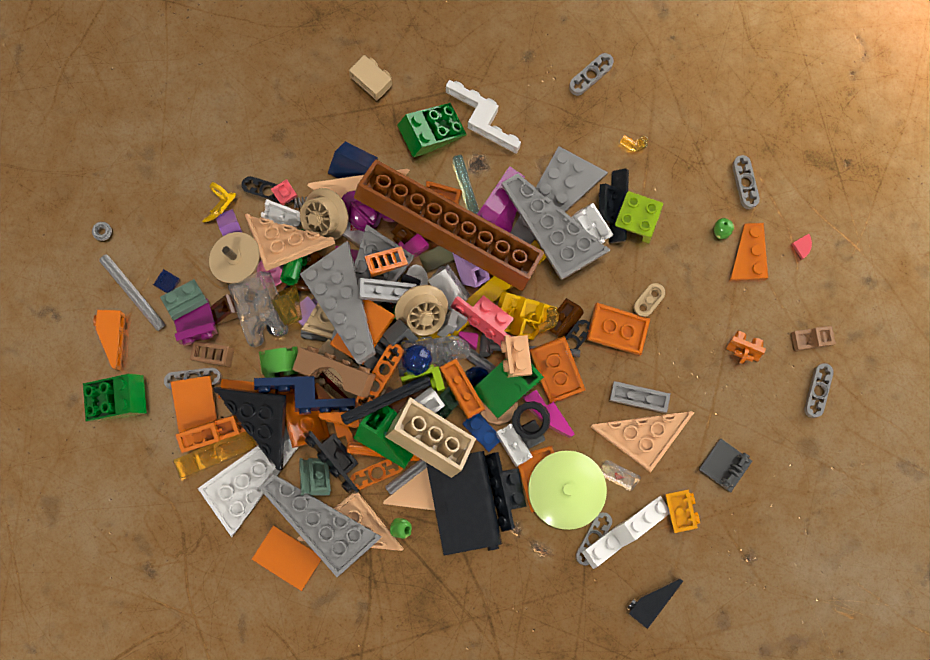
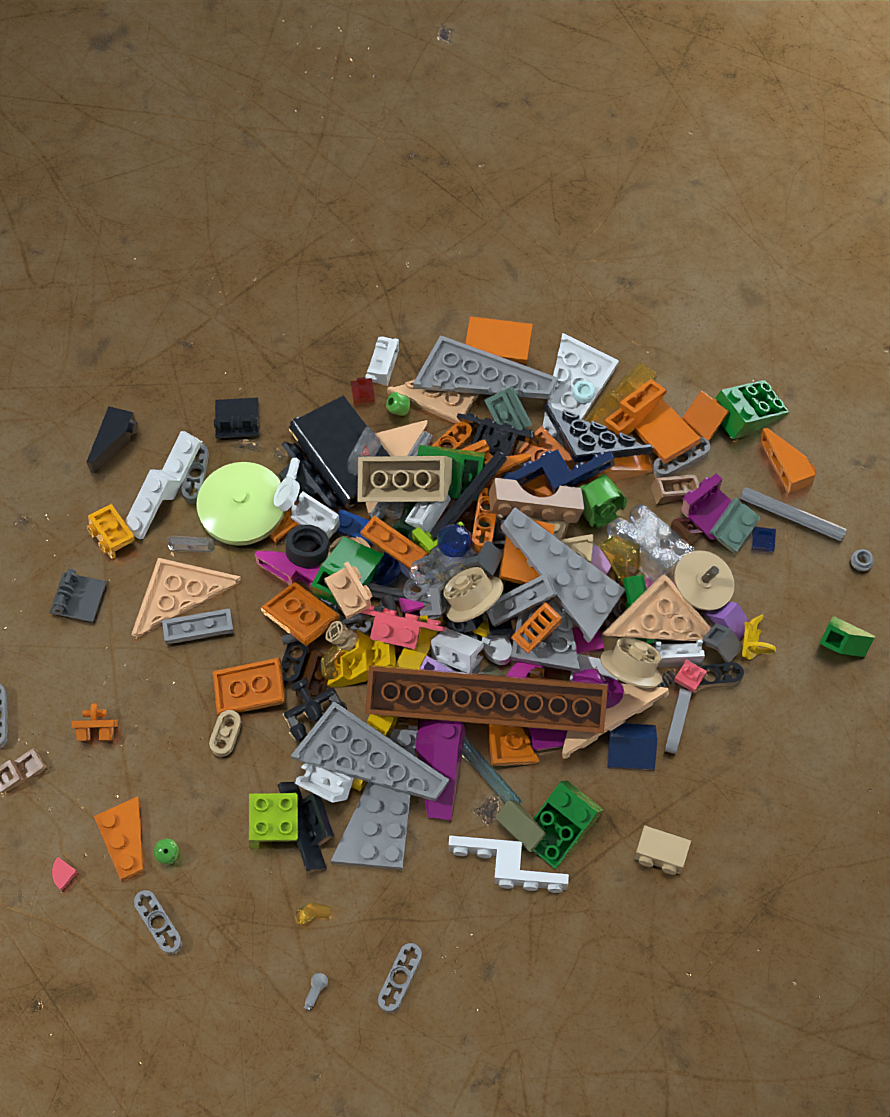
camera: 165 degrees right, 15 degrees down
none -> black hinge [214,397,259,438]
none -> white piece [274,458,300,511]
none -> black piece [283,677,348,741]
none -> light grey piece [304,973,328,1011]
none -> tan wheel [326,621,358,651]
none -> clear slope [348,426,381,476]
none -> clear red tile [350,377,375,404]
none -> white hinge [365,337,399,386]
none -> olive slope [495,800,546,852]
none -> light aqua tile [573,380,595,403]
none -> light grey beam [664,688,692,754]
none -> orange piece [682,391,730,441]
none -> dark grey panel [702,623,743,663]
none -> green slope [819,616,875,657]

